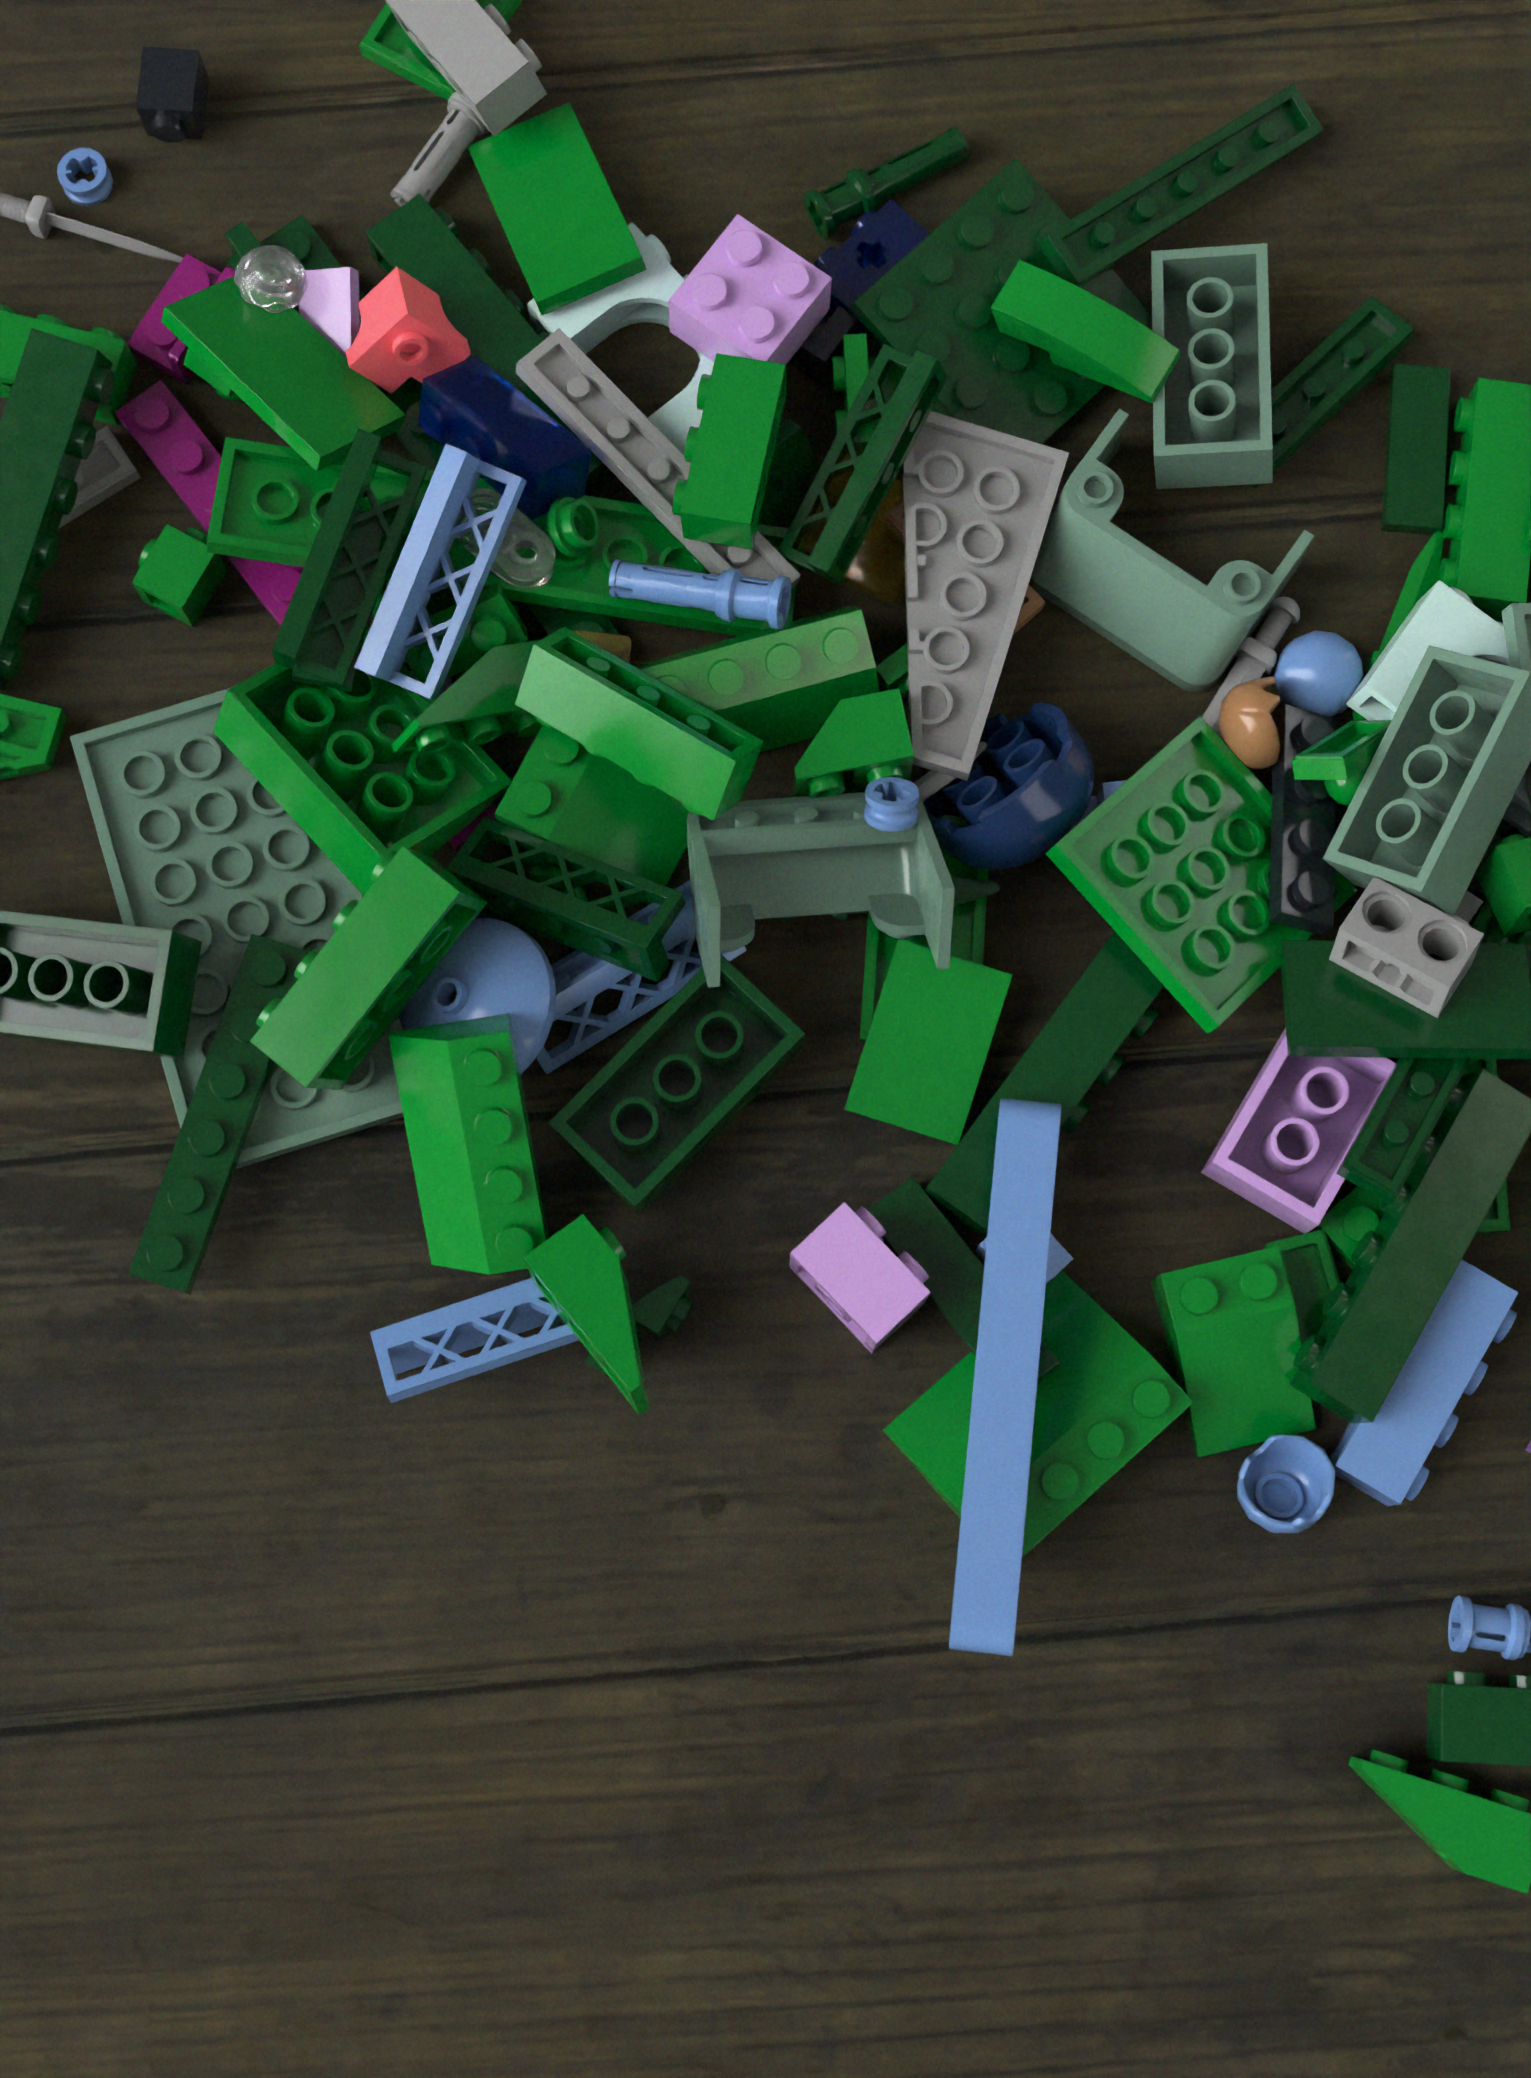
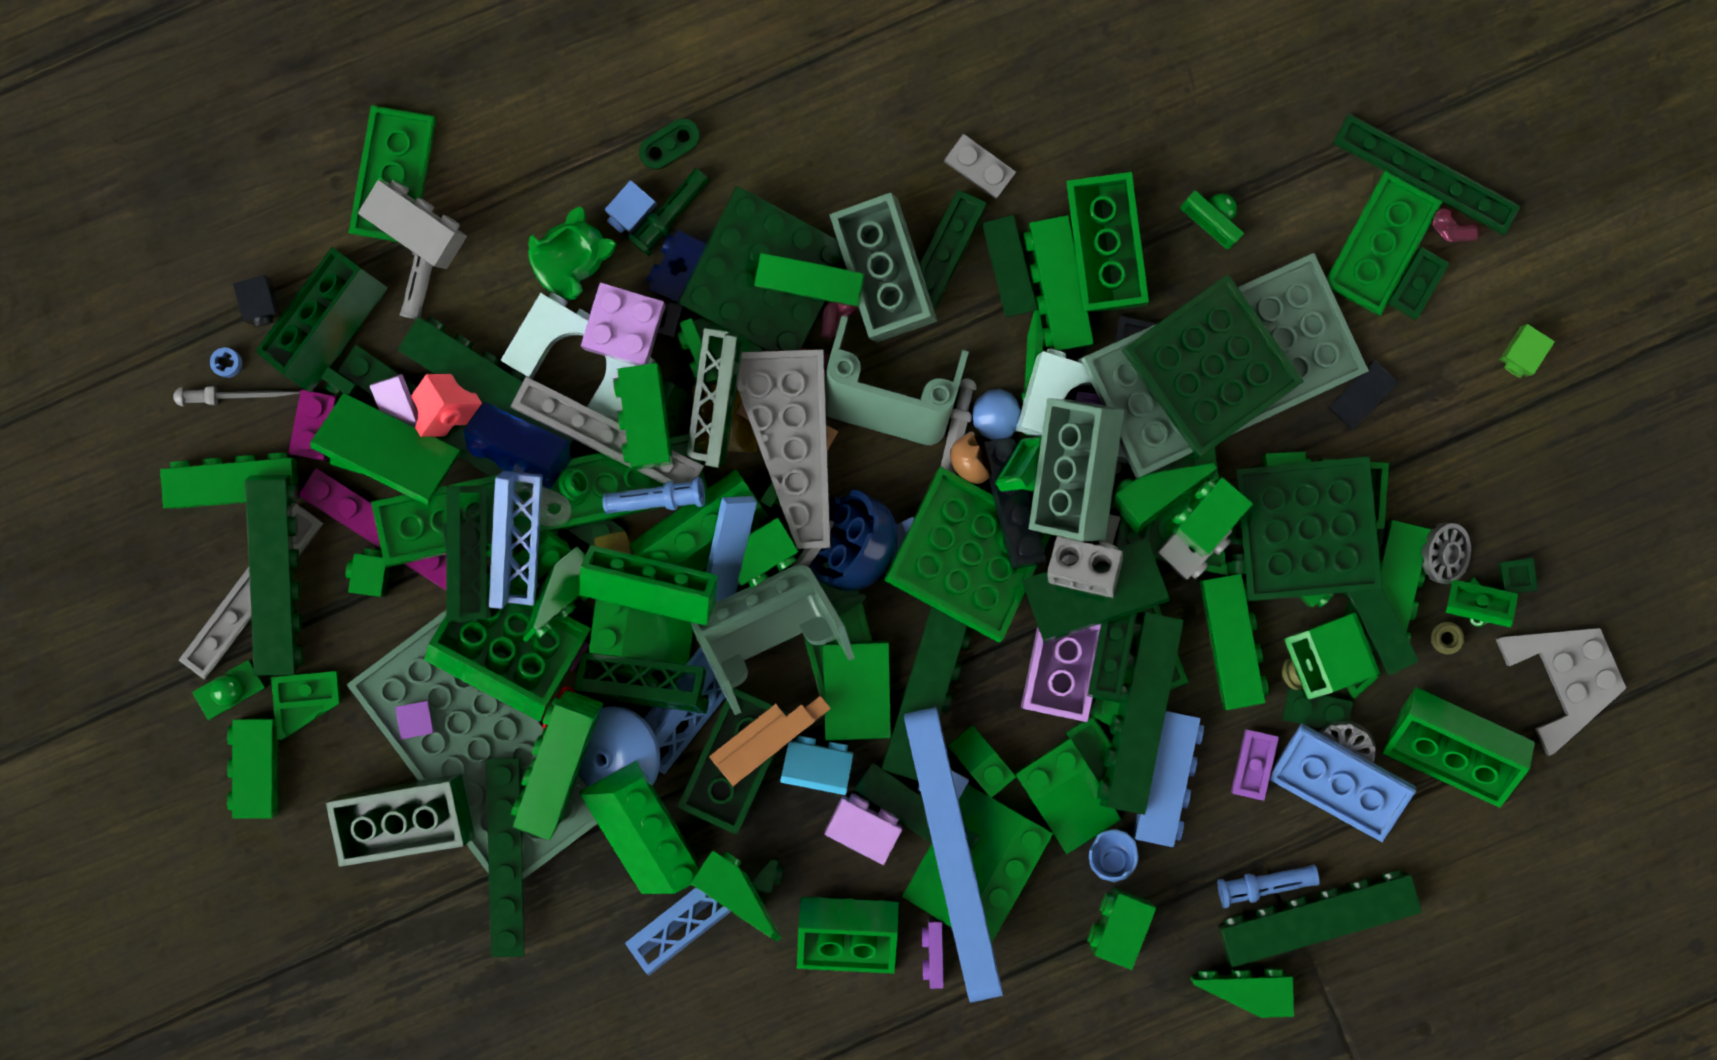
camera: 20 degrees left, 10 degrees up
clear plate [234,245,308,313] -> none
green tile [467,102,647,316] -> none
medium blue bush [864,777,920,832] -> none
dark green plate [1038,83,1324,286] -> none
none -> dark green slope [255,247,388,393]
none -> medium lavender tile [395,701,435,739]
none -> green hair [528,207,616,301]
none -> medium blue brick [604,180,657,234]
none -> dark green plate [639,119,700,170]
none -> medium blue tile [706,496,757,602]
none -> medium nougat piece [709,696,831,786]
none -> medium azure slope [780,735,853,795]
none -> green slope [797,897,899,974]
none -> clear pink arm [821,302,857,338]
none -> medium lavender plate [922,919,943,989]
none -> light grey plate [944,134,1016,200]
none -> green slope [948,725,1016,798]
none -> green brick [1087,887,1156,970]

